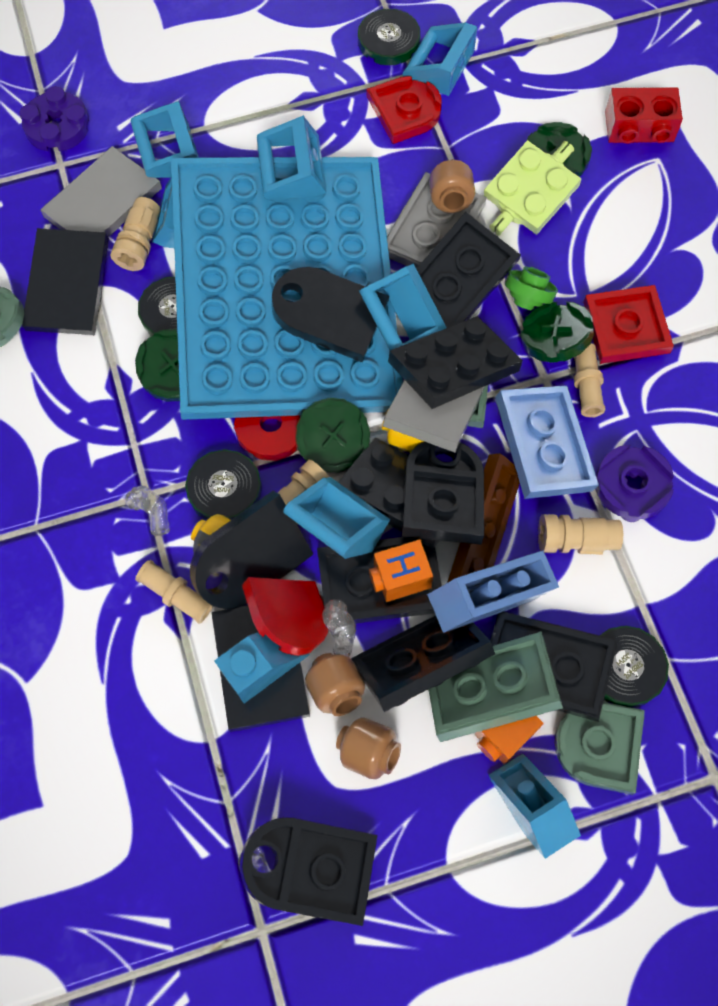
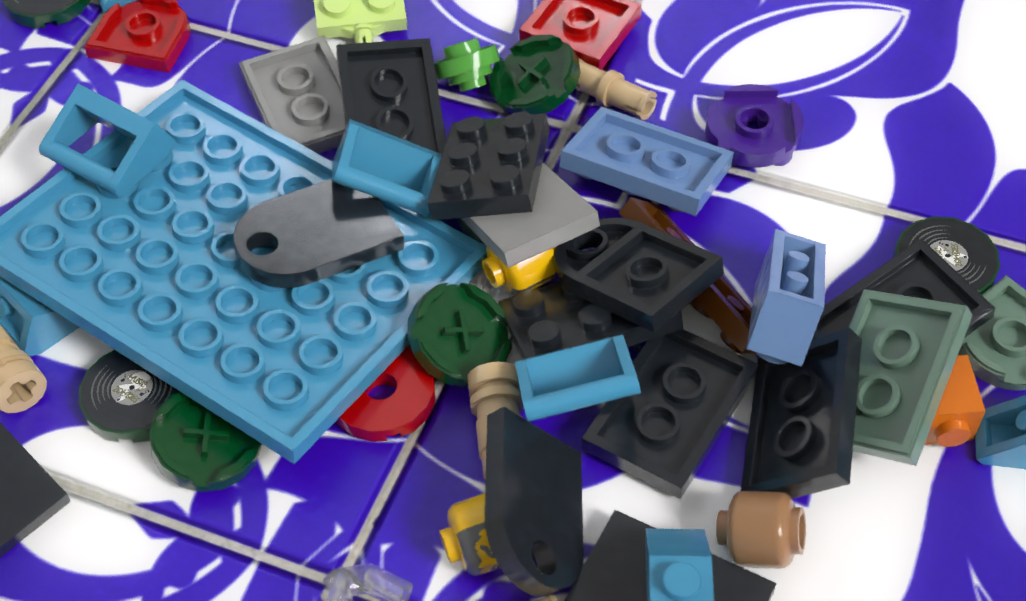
camera: 50 degrees left, 15 degrees down
black tile [185,449,262,520] -> none
red tile [242,577,329,656] -> none
clear arm [322,599,356,656] -> none
medium nougat head [336,717,401,780] -> none
orange brick [369,540,433,602] -> none
medium nougat head [429,159,476,213] -> none
tan axle [538,514,623,555] -> none

